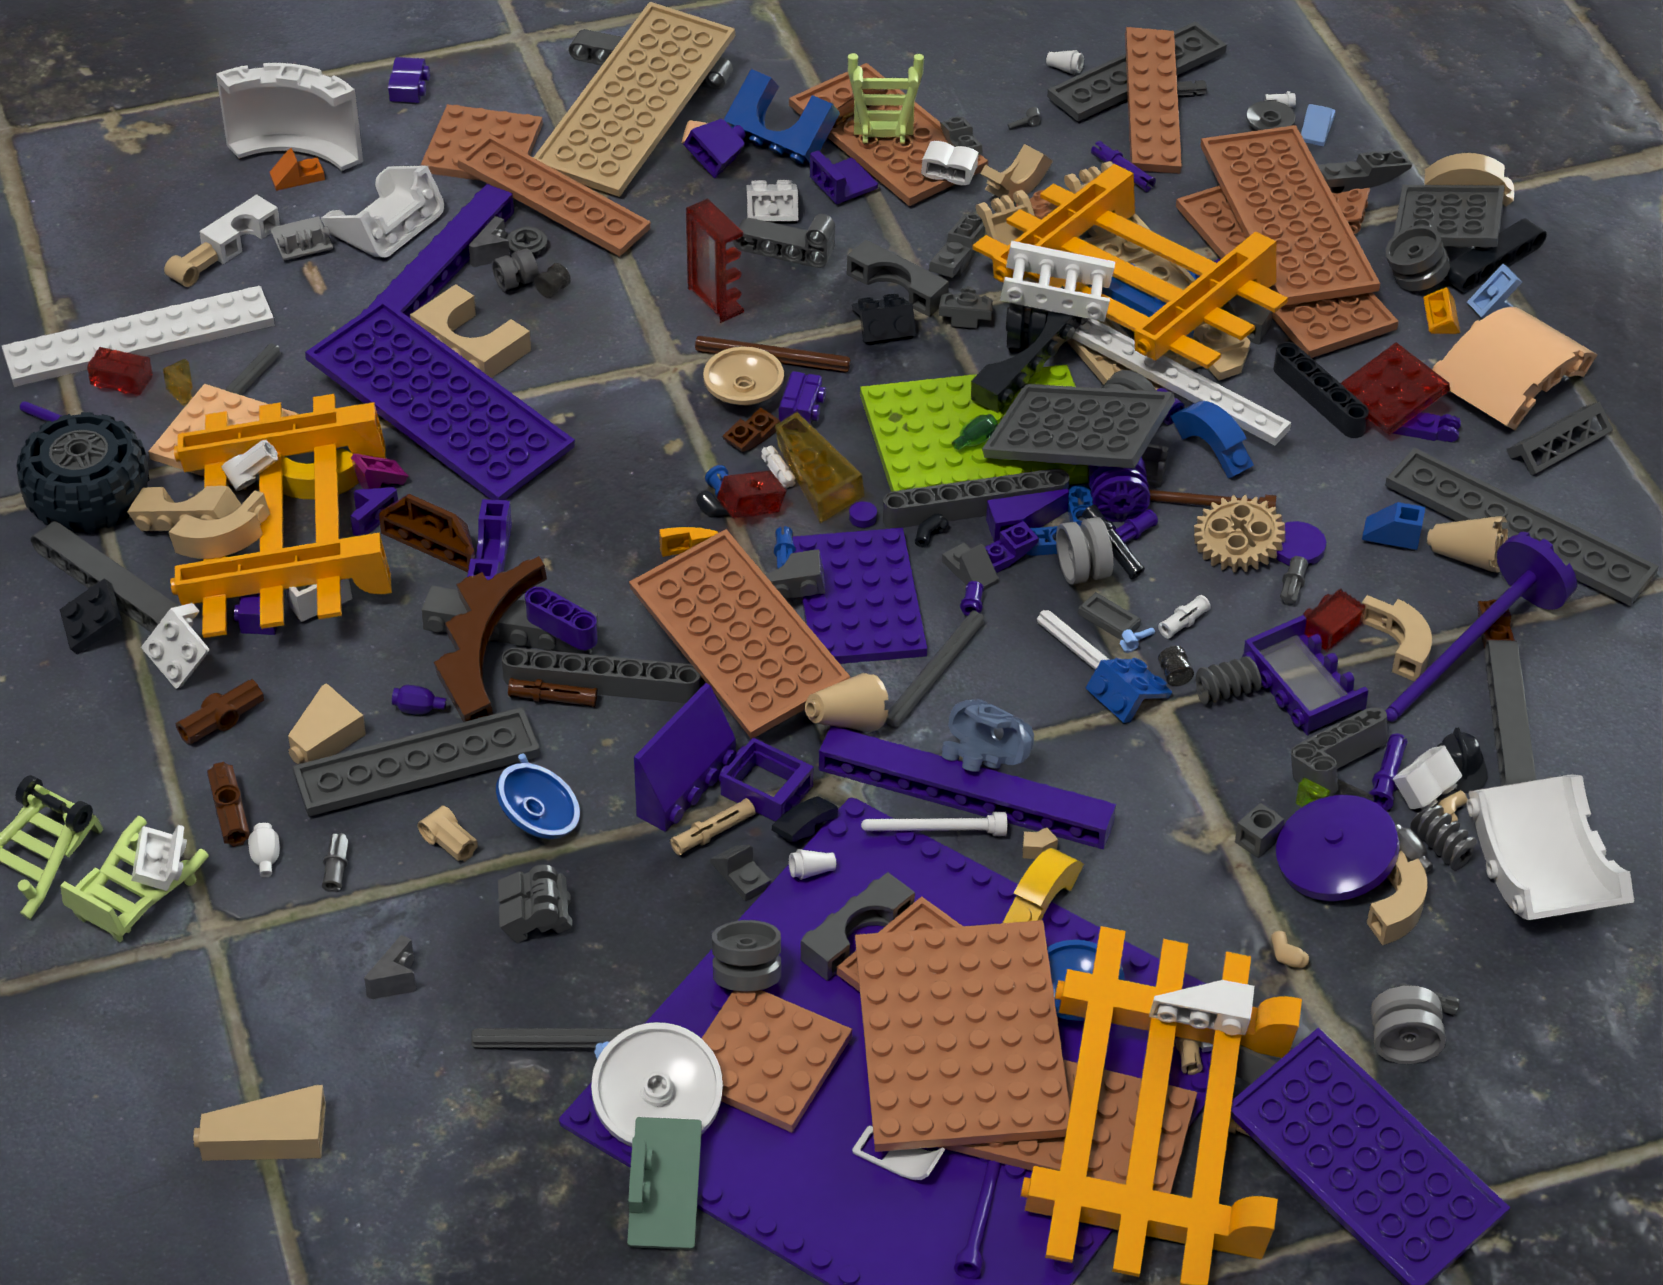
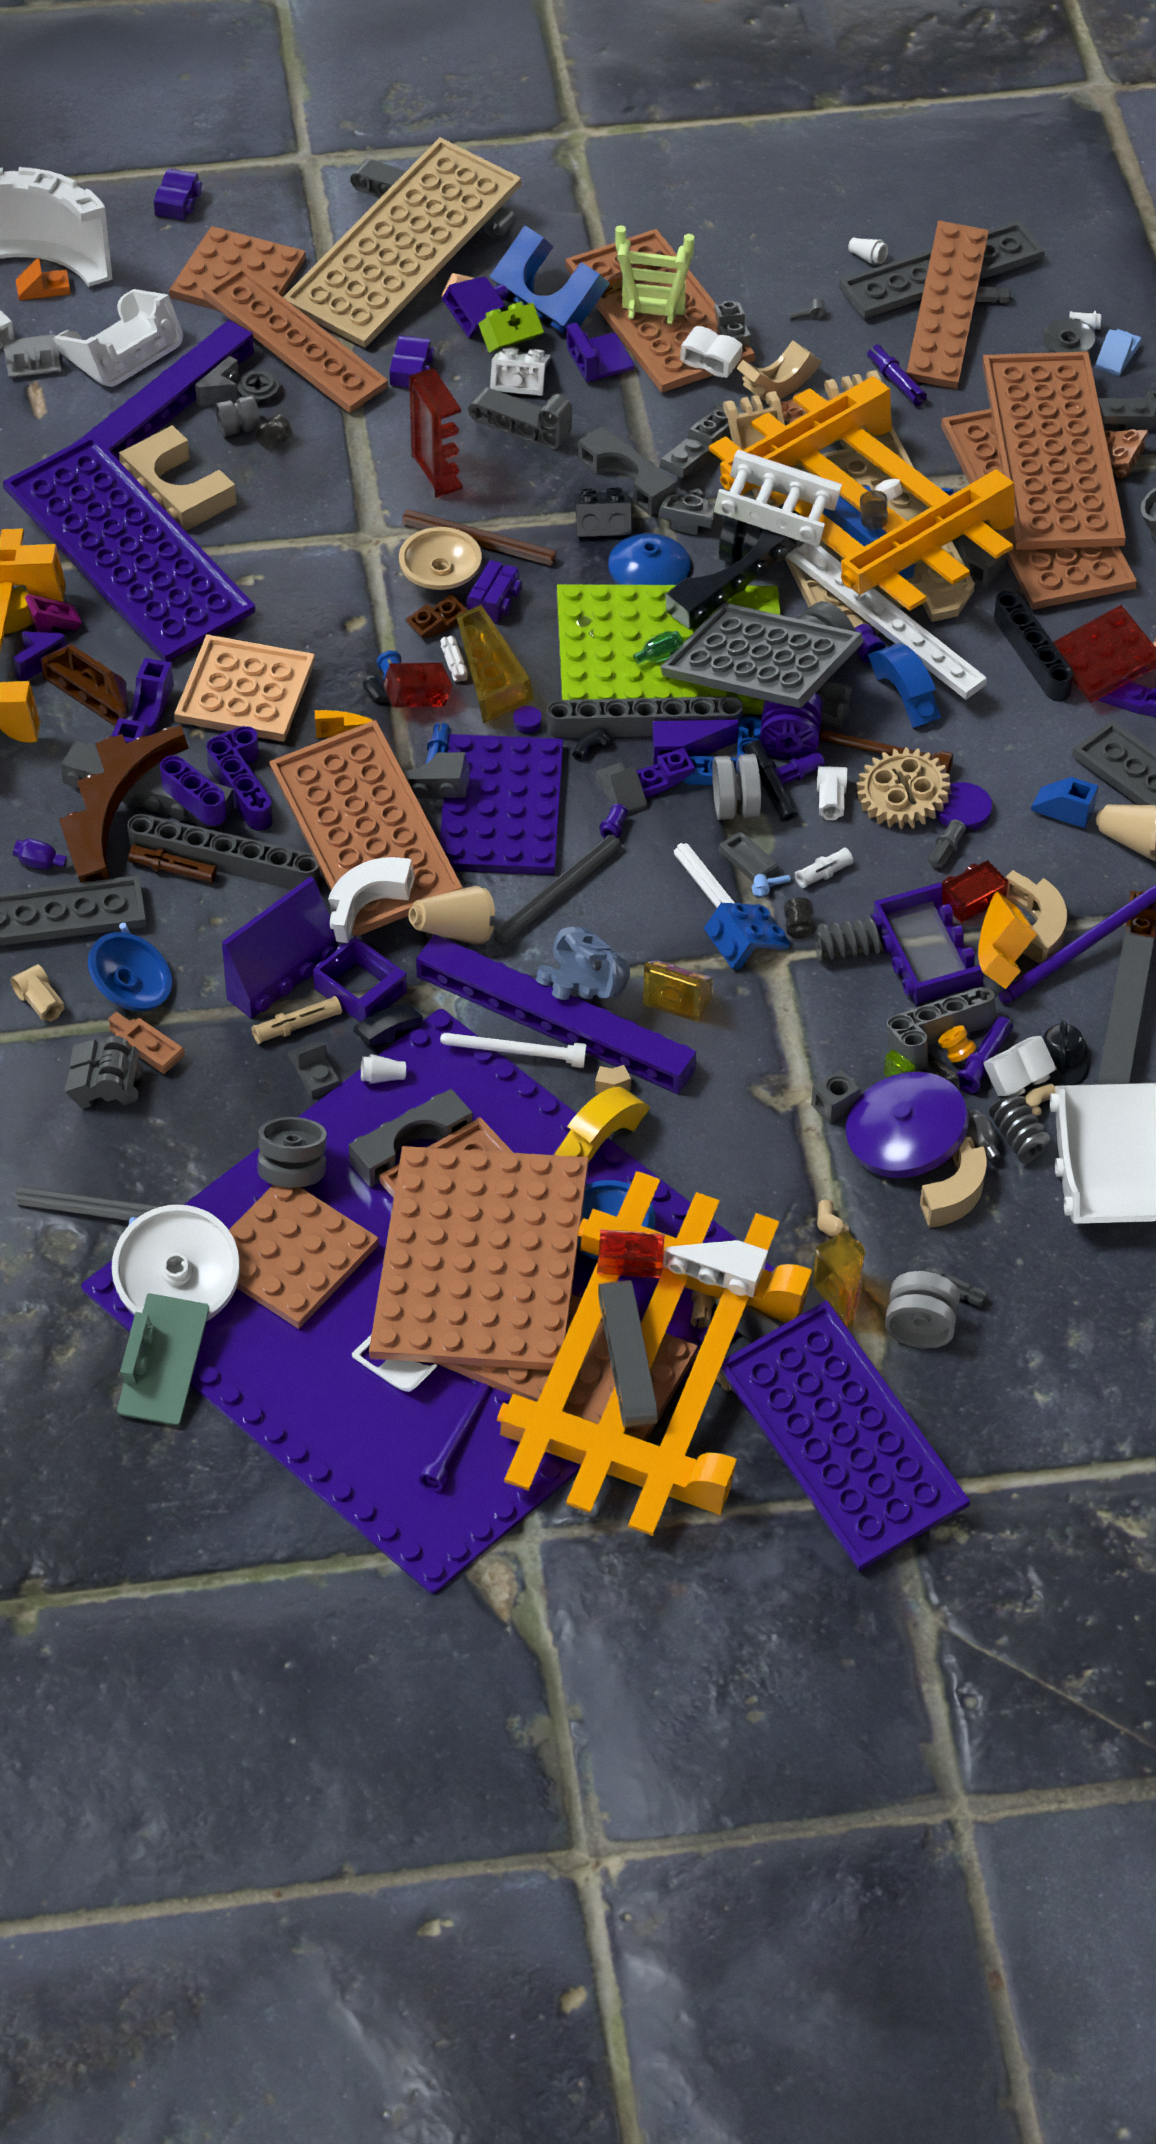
camera: 10 degrees right, 5 degrees up
none -> nougat hinge [108,1012,185,1074]
none -> light nougat plate [174,635,315,742]
none -> dark purple beam [206,726,273,831]
none -> white arch [328,857,415,943]
none -> dark purple brick [389,335,435,389]
none -> lime brick [478,301,544,353]
none -> clear red brick [597,1229,665,1278]
none -> dark grey beam [598,1280,657,1428]
none -> blue dish [608,533,691,585]
none -> clear yellow slope [643,960,713,1023]
none -> clear yellow slope [812,1231,866,1328]
none -> white piece [817,766,847,821]
none -> clear smoke wheel [860,490,889,529]
none -> white tile [875,479,903,502]
none -> light orange wheel [938,1025,976,1063]
none -> light orange slope [978,892,1037,989]

